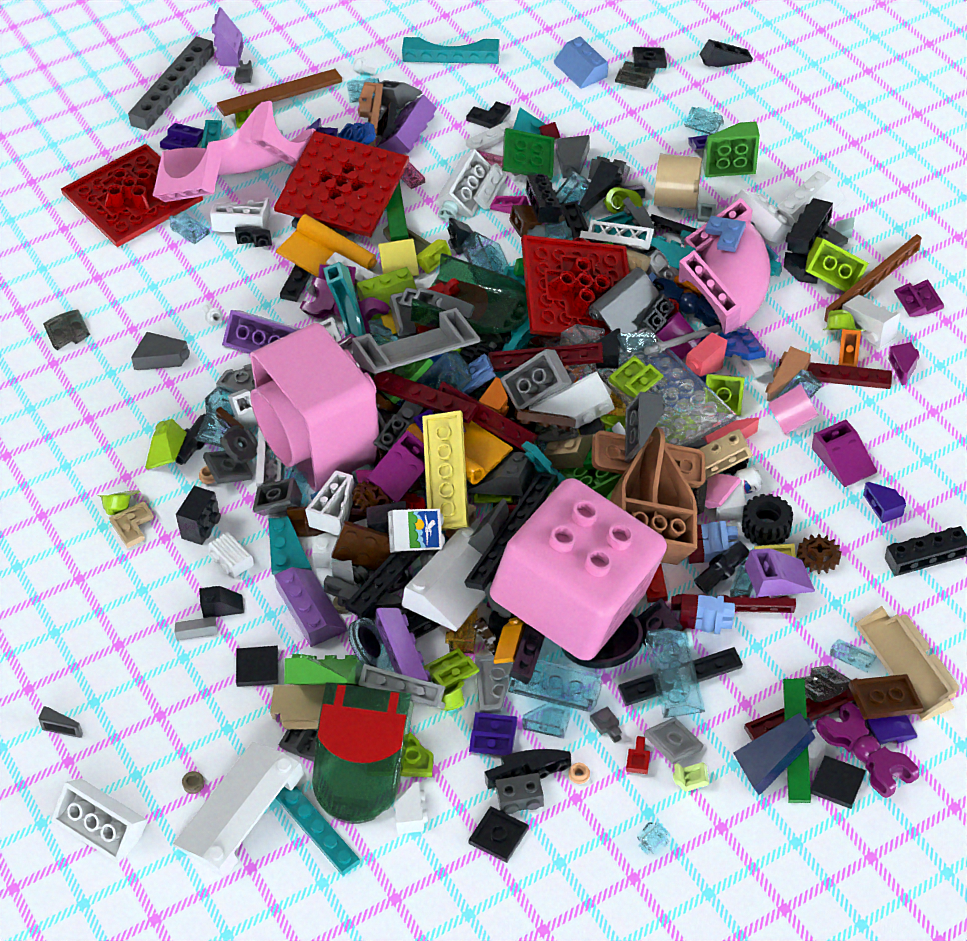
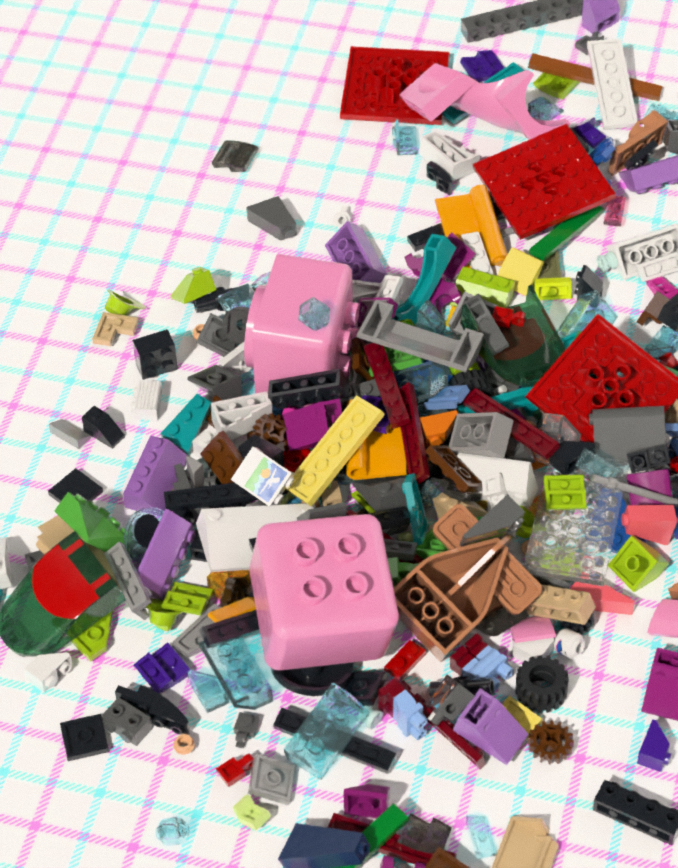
camera: 45 degrees right, 0 degrees up
none -> black brick [268,369,349,409]
none -> clear light blue brick [298,297,330,331]
none -> magenta slope [343,784,391,819]
none -> dark grey torso [428,674,474,726]
none -> white slope [482,473,507,512]
none -> white plate [587,38,638,130]

